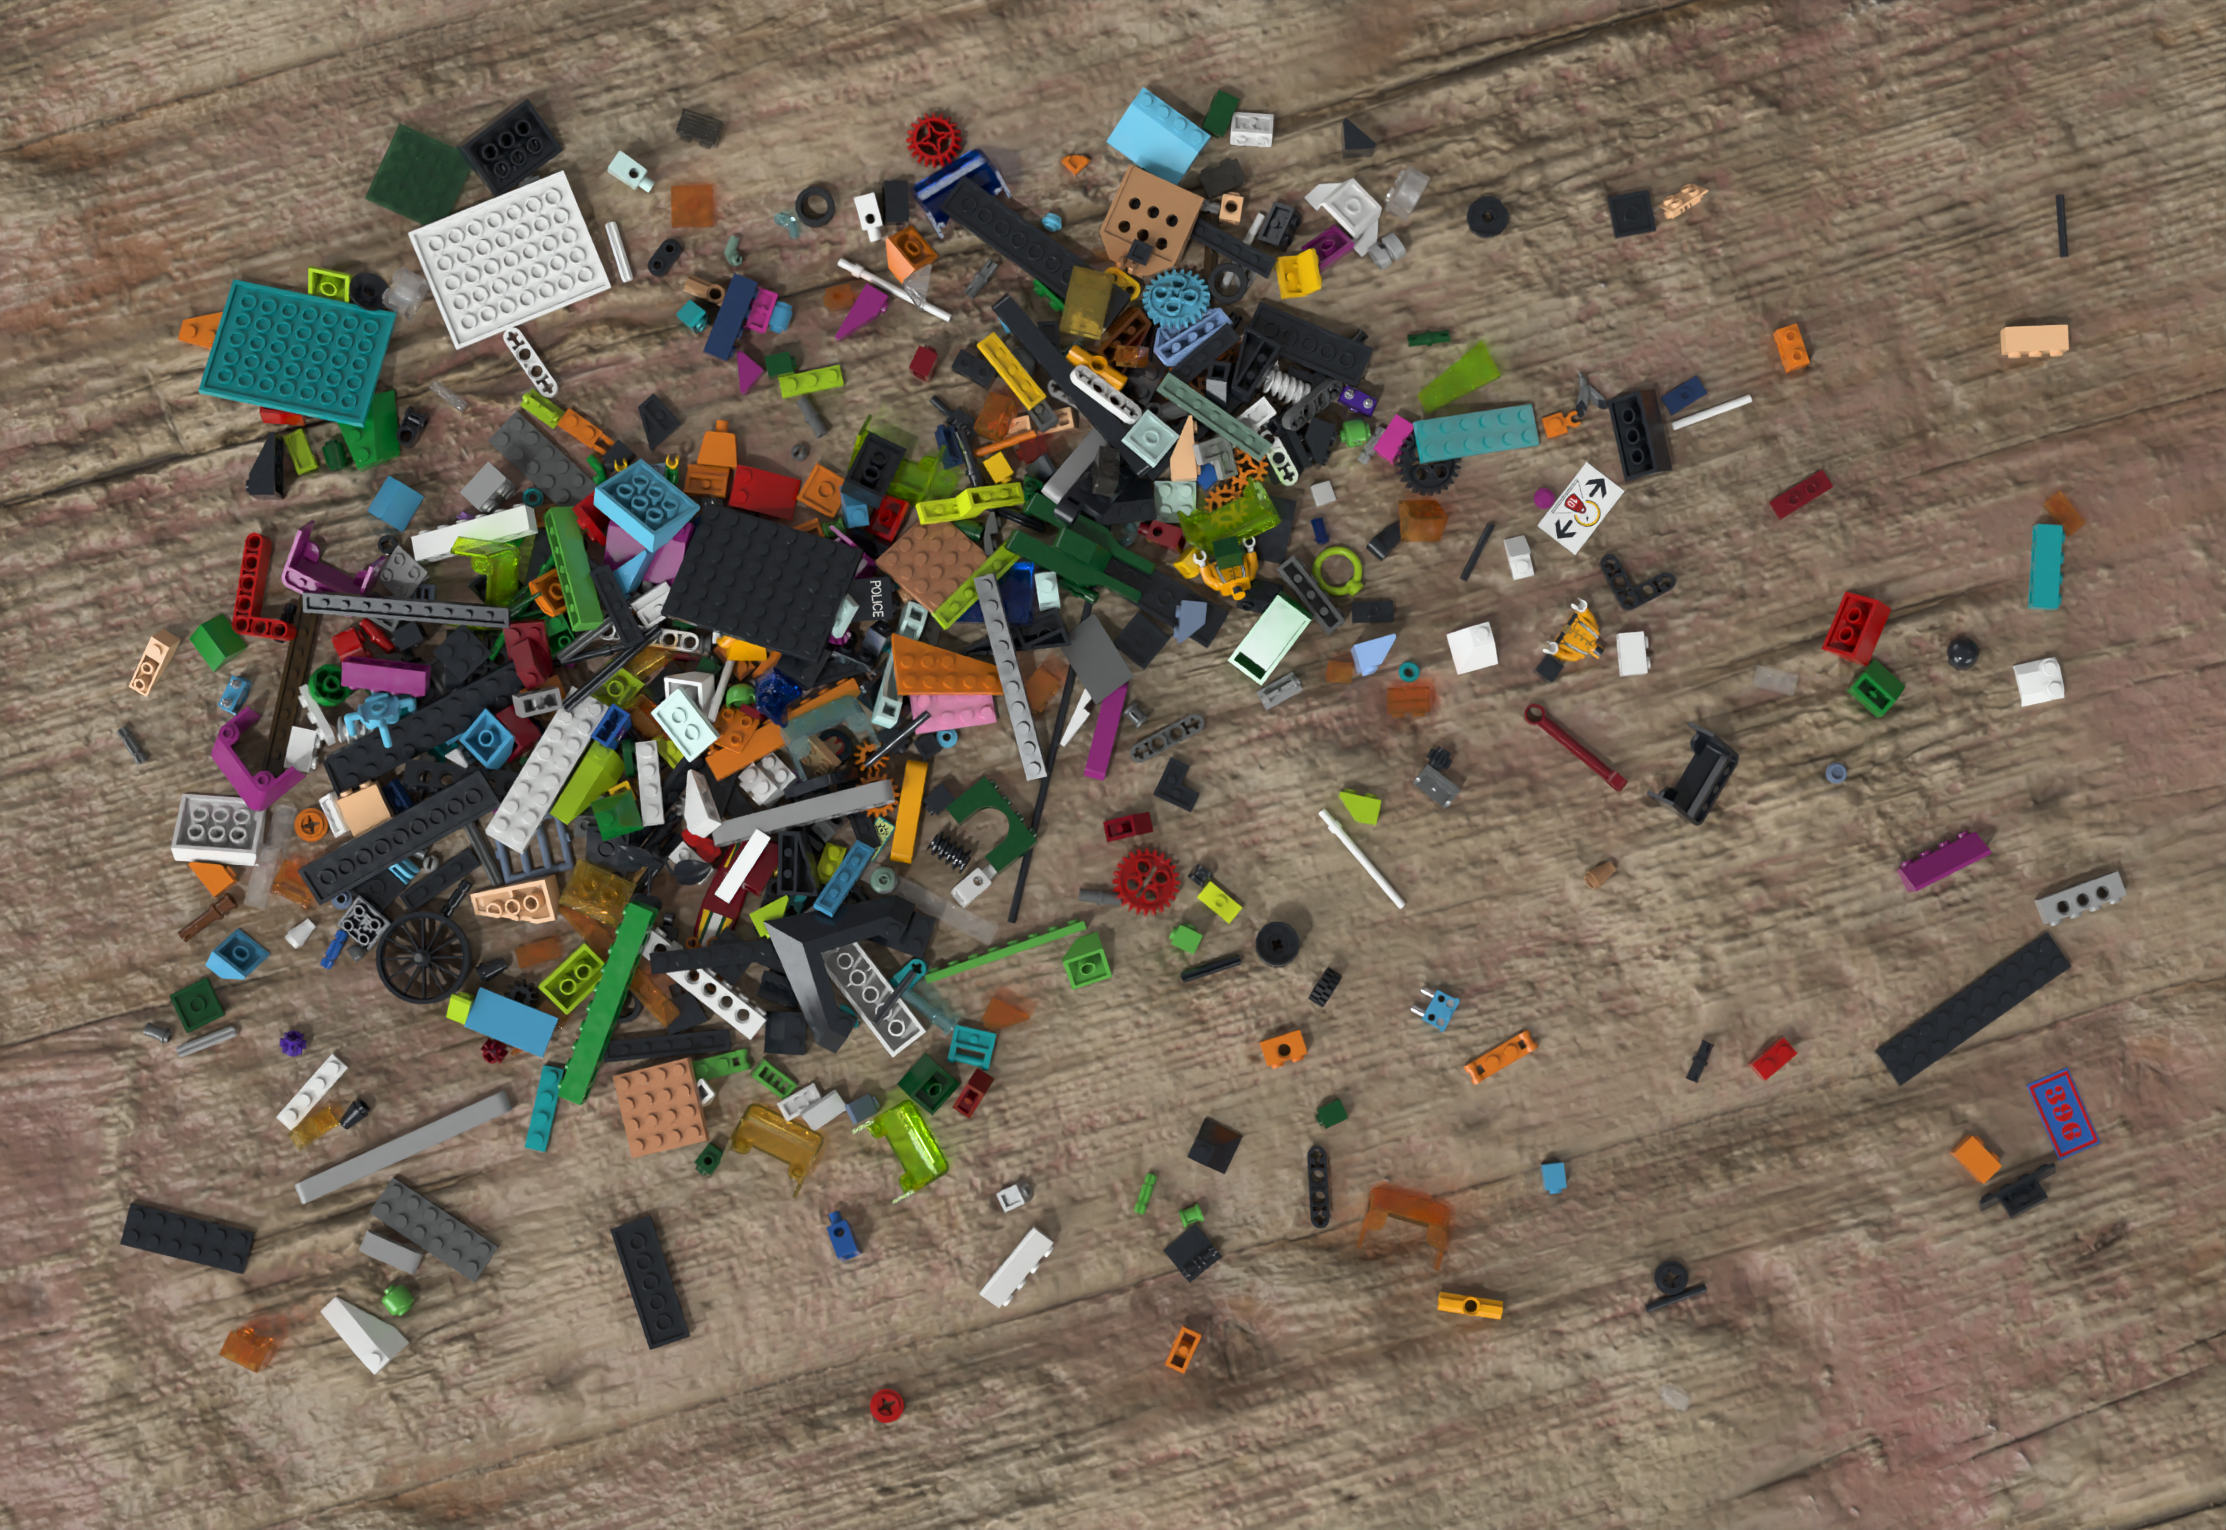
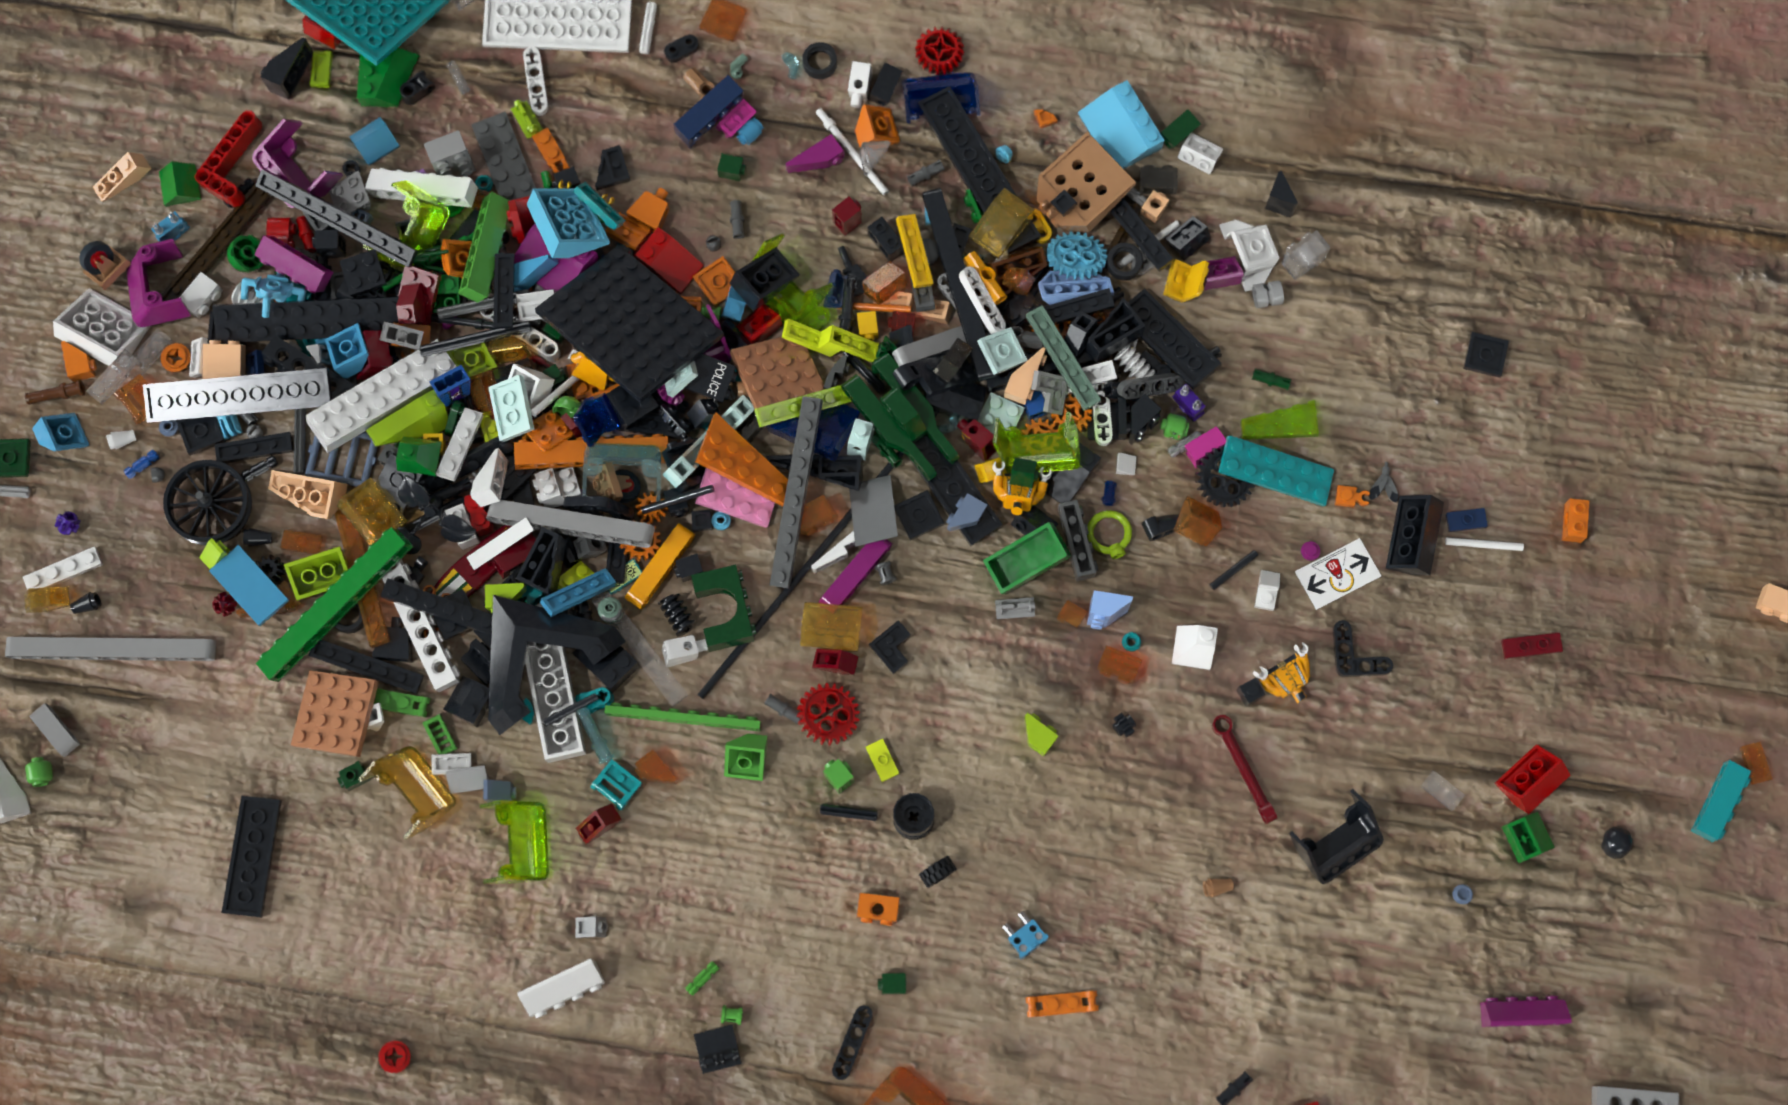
camera: 30 degrees right, 10 degrees down
dark grey axle [117,726,148,765] -> none
white plate [298,684,336,746] -> none
dark green brick [322,439,347,472] -> none
black tile [337,893,393,952] -> none
dark grey plate [369,1177,499,1283] -> none
teal plate [524,1065,565,1152] -> none
teal slope [676,300,710,335] -> none
dark grey bush [700,635,712,654] -> none
magenta slope [737,351,765,396] -> none
lime plate [778,365,844,399] -> none
clear orange brick [822,283,854,312] -> none
blue torso [827,1210,862,1262] -> none
dark green slope [897,1053,961,1116] -> none
dark green cone [954,519,986,542] -> none
dark grey beam [1130,714,1204,763] -> none
black wheel [1187,863,1214,889] -> none
black slope [1187,1118,1243,1174] -> none
white bar [1318,808,1406,909] -> none
black plate [1351,601,1394,624] -> none
dark grey hinge [1412,764,1461,809] -> none
black plate [1466,196,1509,239] -> none
white brick [1616,631,1650,677] -> none
light nougat hinge [1658,184,1708,219] -> none
white slope [2012,657,2064,707] -> none
none -> plate [79,241,131,290]
none -> teal plate [573,182,626,230]
none -> clear yellow slope [800,602,863,651]

